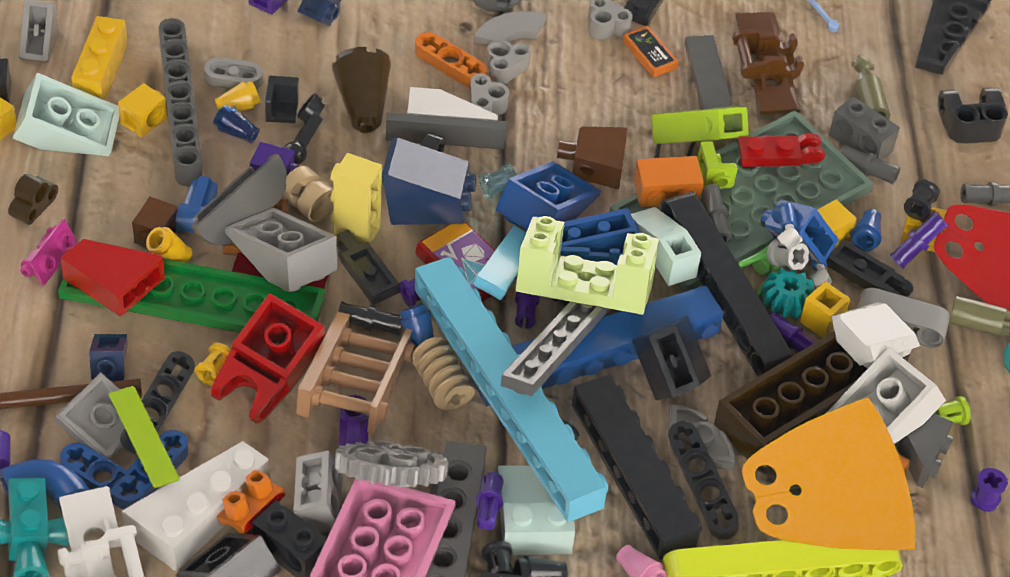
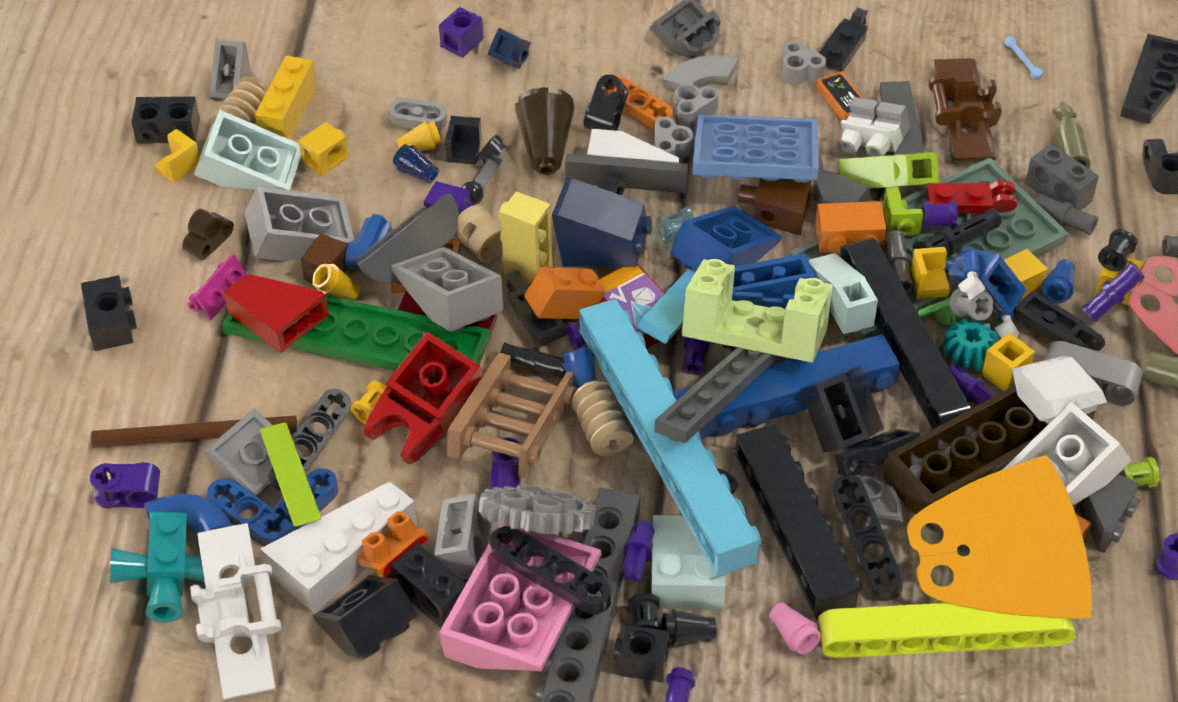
camera: 10 degrees right, 0 degrees up
dark blue bracket [89,334,128,381] -> none
dark grey beam [159,18,203,186] -> none
none -> tan piece [209,76,266,127]
none -> light grey slope [245,187,355,261]
none -> black beam [490,526,612,614]
none -> orange brick [524,267,606,319]
none -> black piece [584,74,628,131]
none -> medium blue plate [692,114,819,183]
none -> dark grey slope [813,168,870,204]
none -> black hinge [835,429,921,477]
none -> white hips [840,97,911,157]
none -> yellow panel [910,247,950,299]
none -> black pin [913,208,1002,257]
none -> dark purple bush [922,201,957,229]

